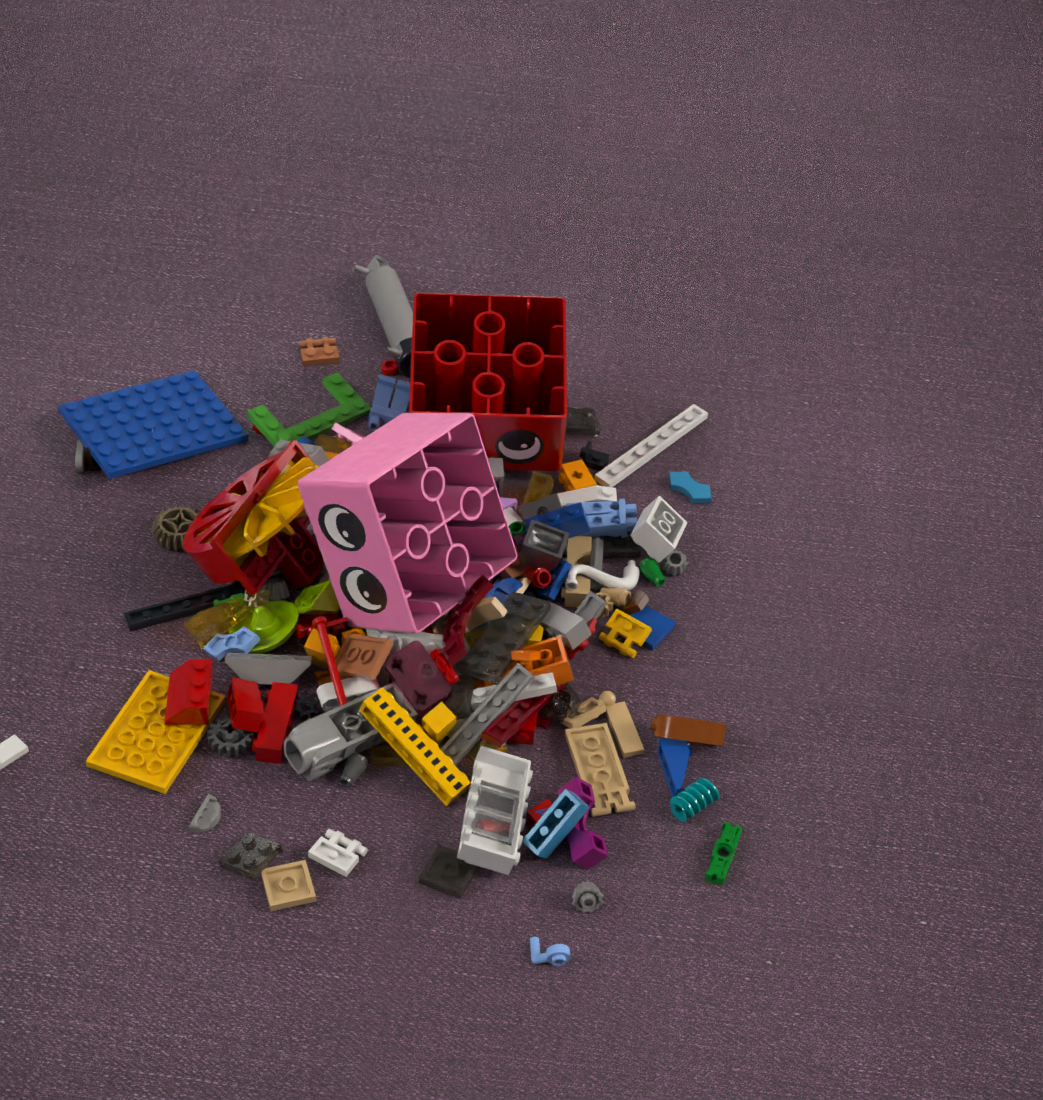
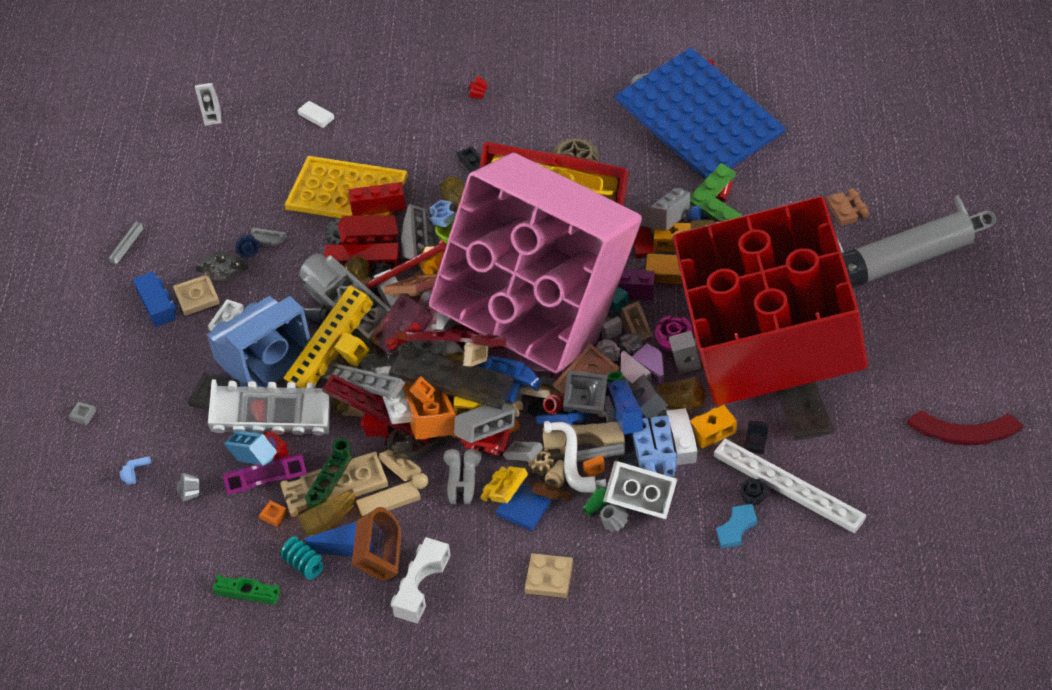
camera: 90 degrees right, 5 degrees up
none -> light grey tile [69,402,96,425]
none -> light grey axle [109,222,143,264]
none -> blue brick [133,271,177,328]
none -> medium blue brick [207,296,310,398]
none -> dark blue piece [234,233,260,258]
none -> orange tile [259,501,288,527]
none -> clear yellow slope [297,489,356,537]
none -> dark green beam [305,438,353,511]
none -> clear yellow piece [344,256,369,280]
none -> white arch [391,537,451,624]
none -> light grey piece [443,449,481,505]
none -> red piece [468,75,488,99]
none -> tan plate [525,553,573,598]
none -> orange tile [583,455,605,477]
none -> black piece [739,478,768,506]
none -> dark red tile [907,409,1023,445]

